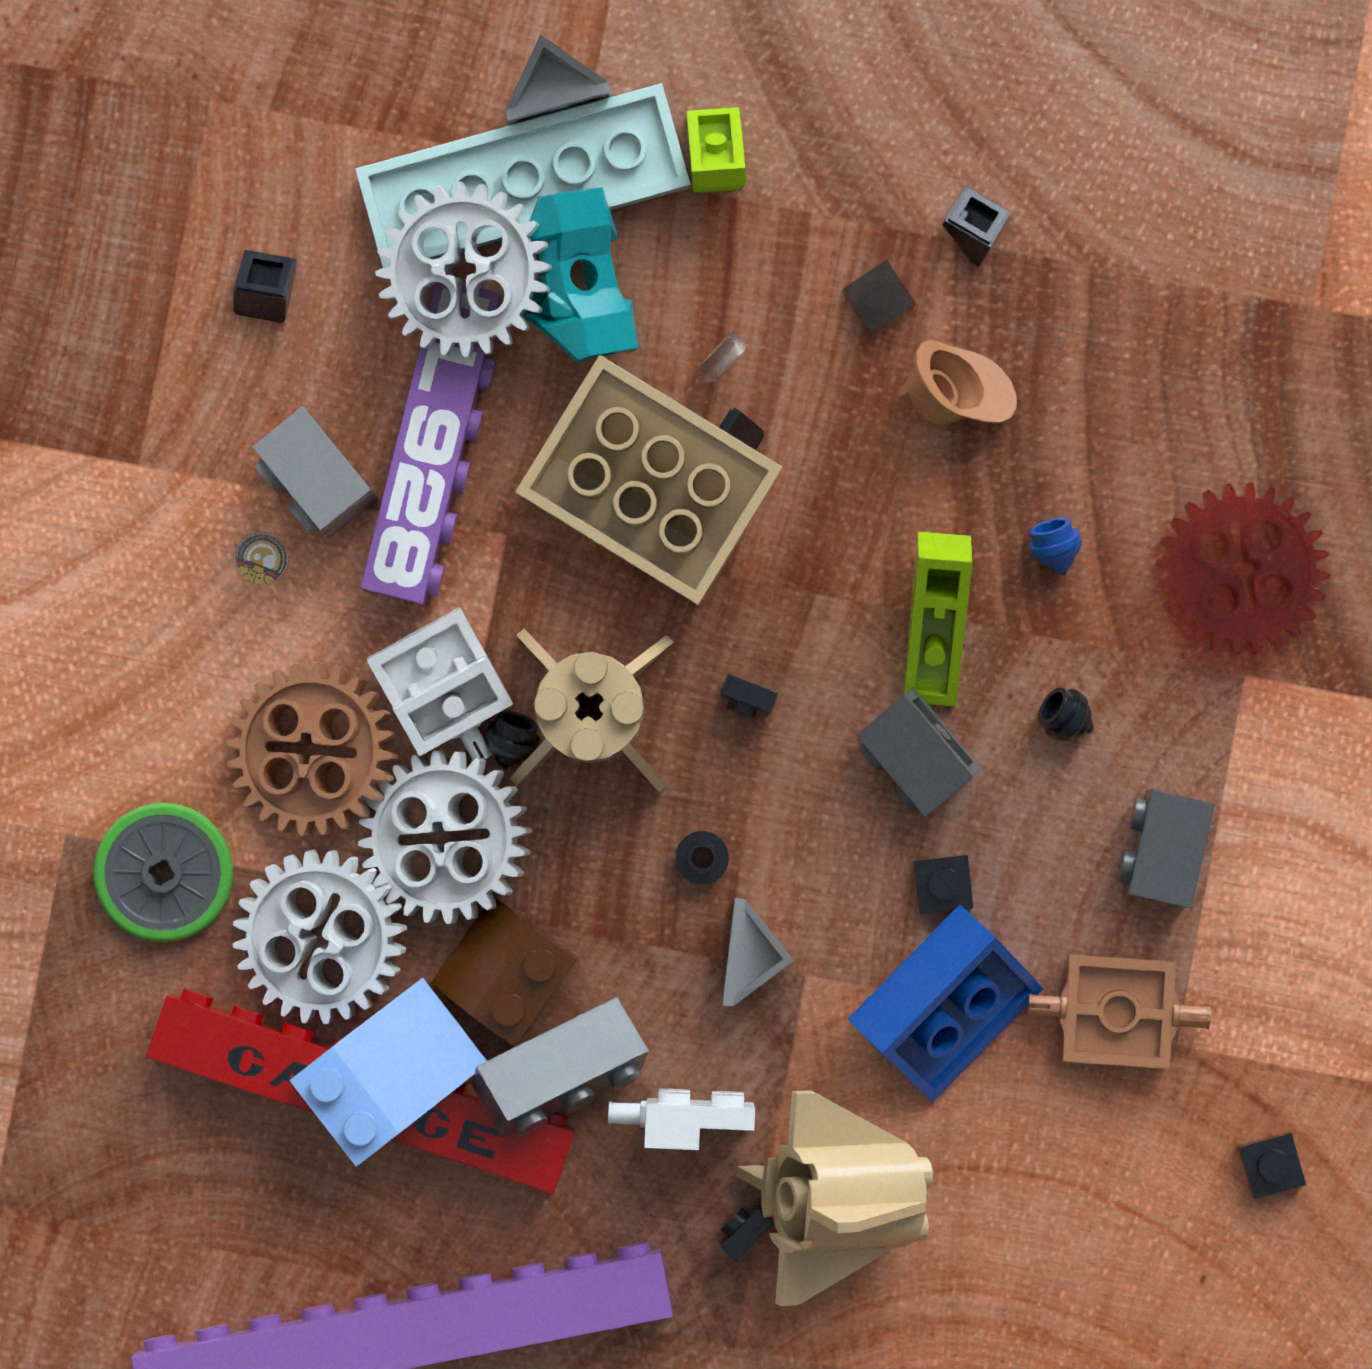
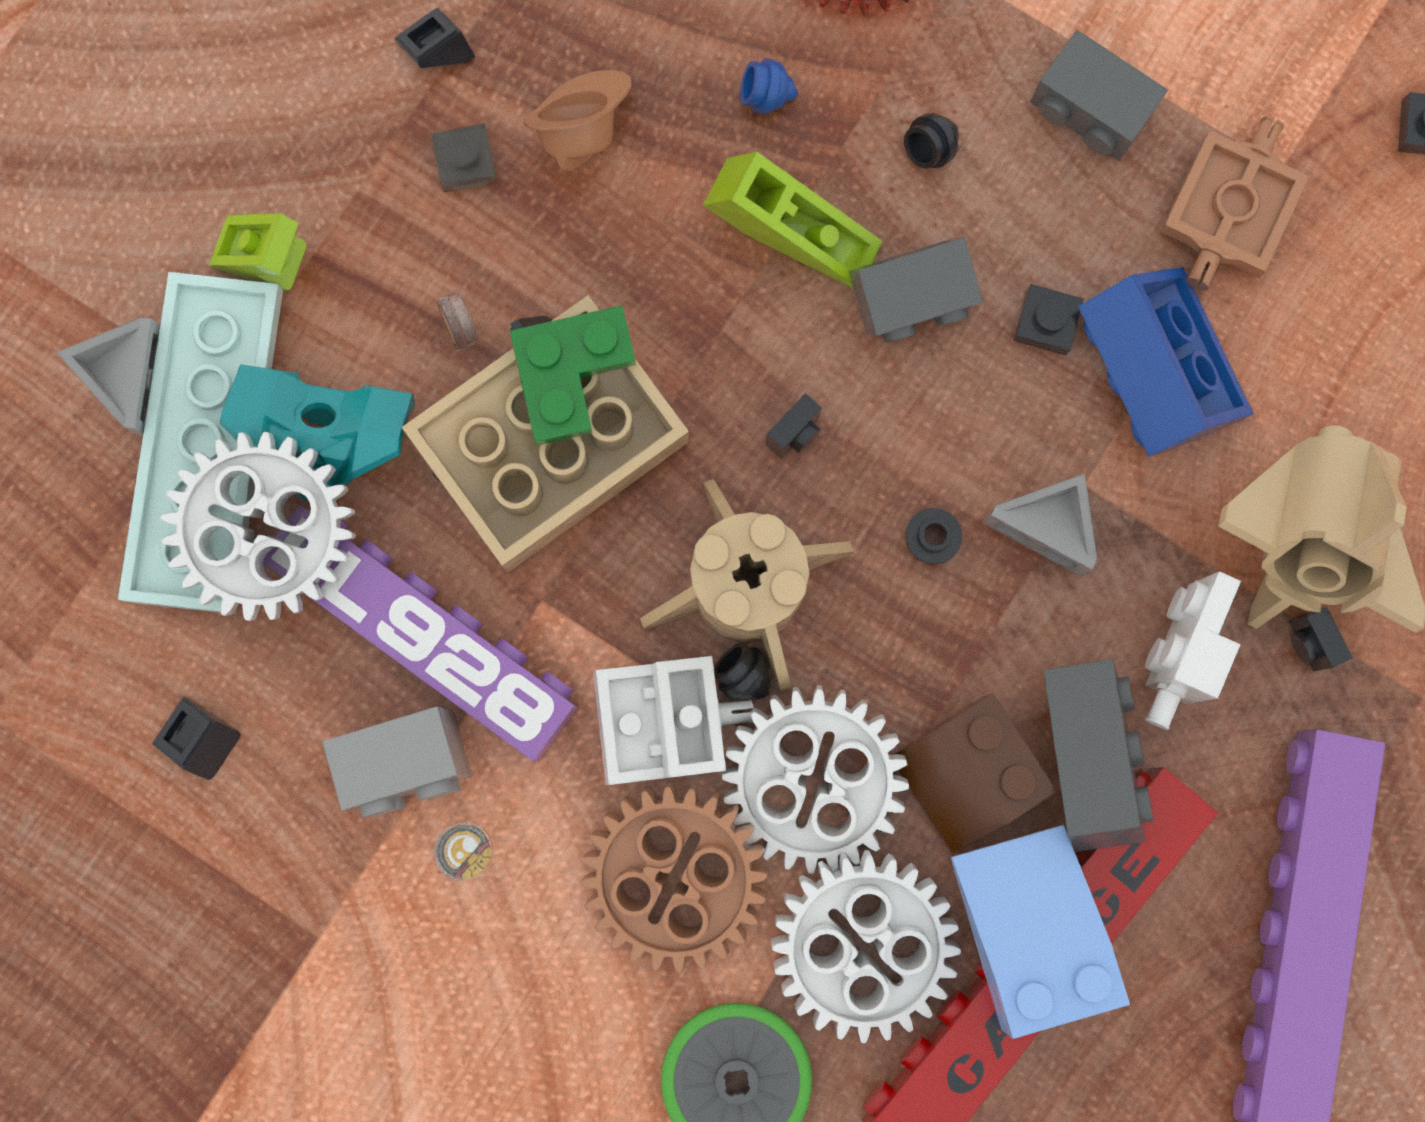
camera: 70 degrees left, 5 degrees down
none -> green plate [510,305,636,446]

